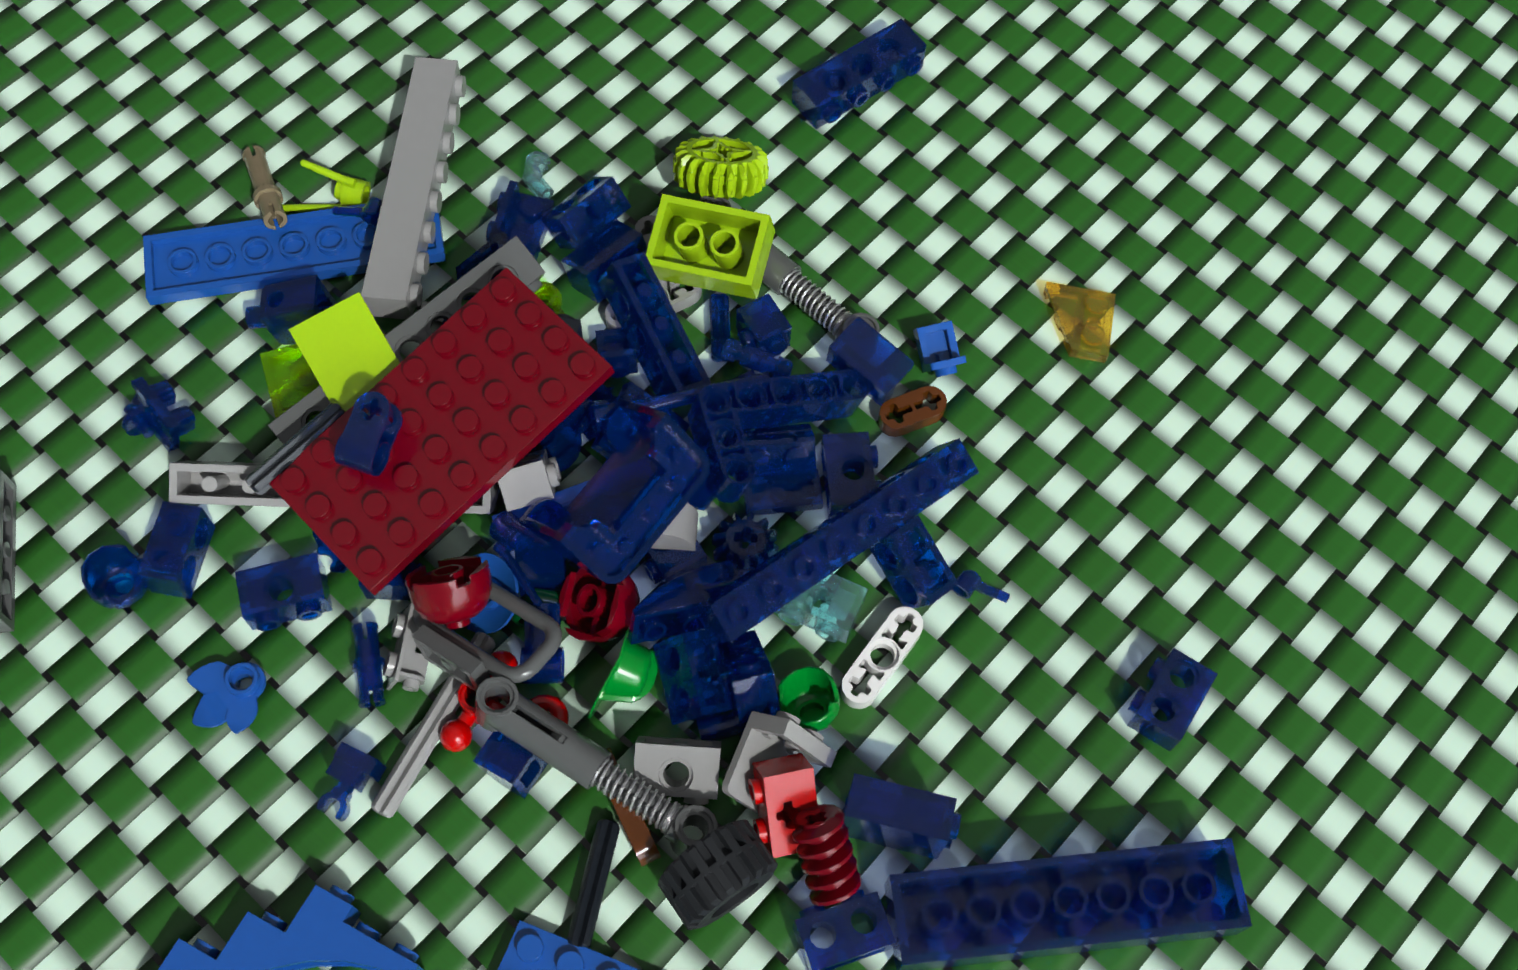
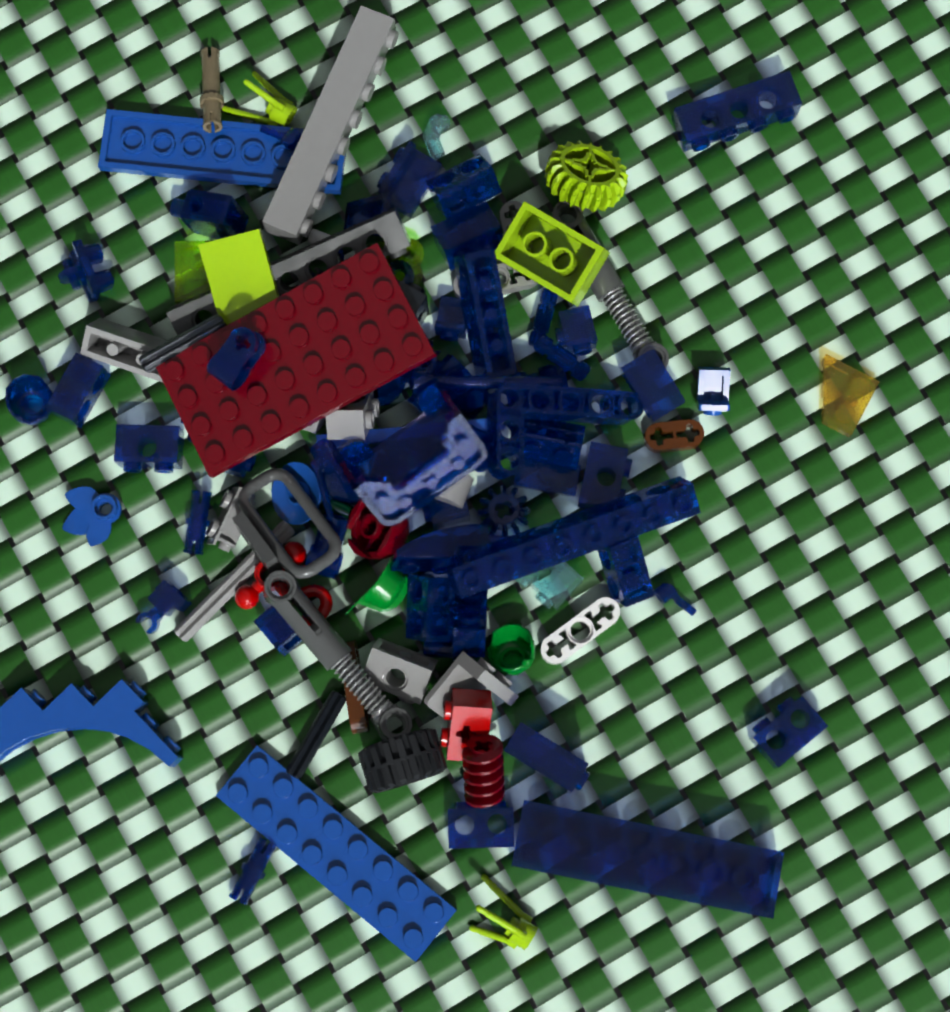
camera: 25 degrees right, 15 degrees up
dark red cylinder [405,556,492,629] -> none

